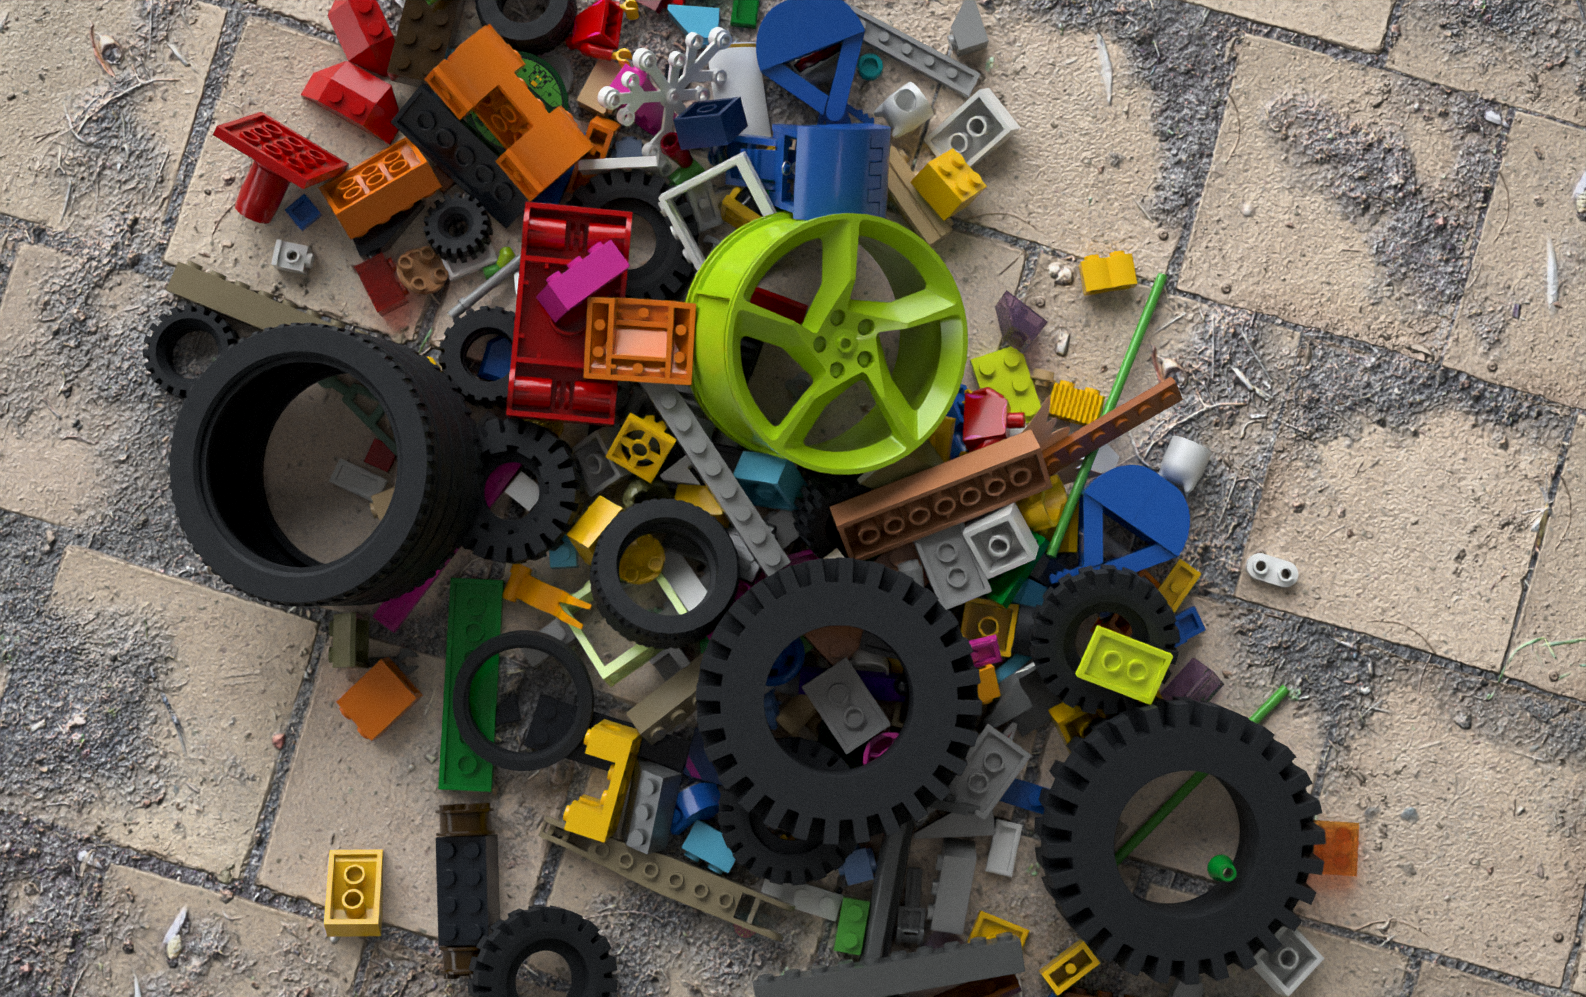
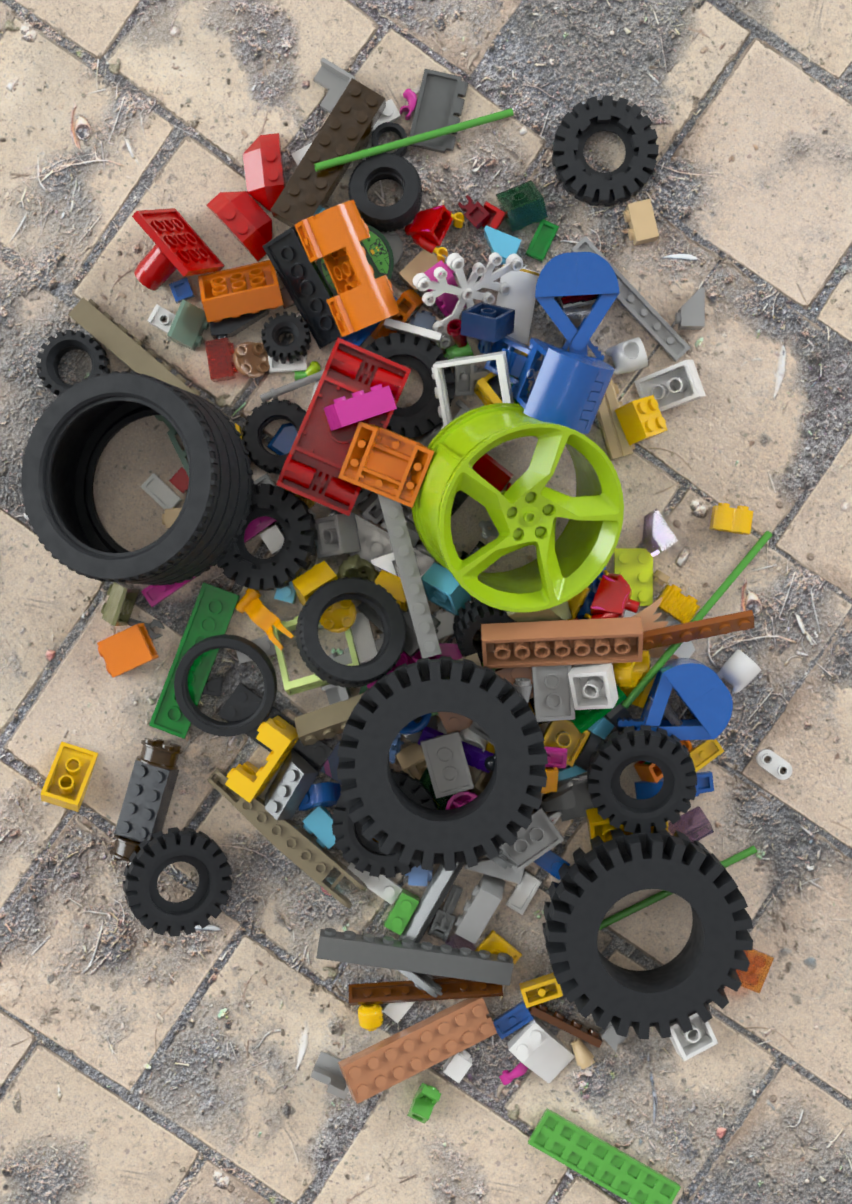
camera: 25 degrees right, 5 degrees up
yellow piece [605,412,677,483] -> none
teal tile [857,53,883,81] -> none
neon yellow plate [1075,625,1173,705] -> none
green cone [1207,855,1236,881] -> none
none -> sand green slope [167,299,210,351]

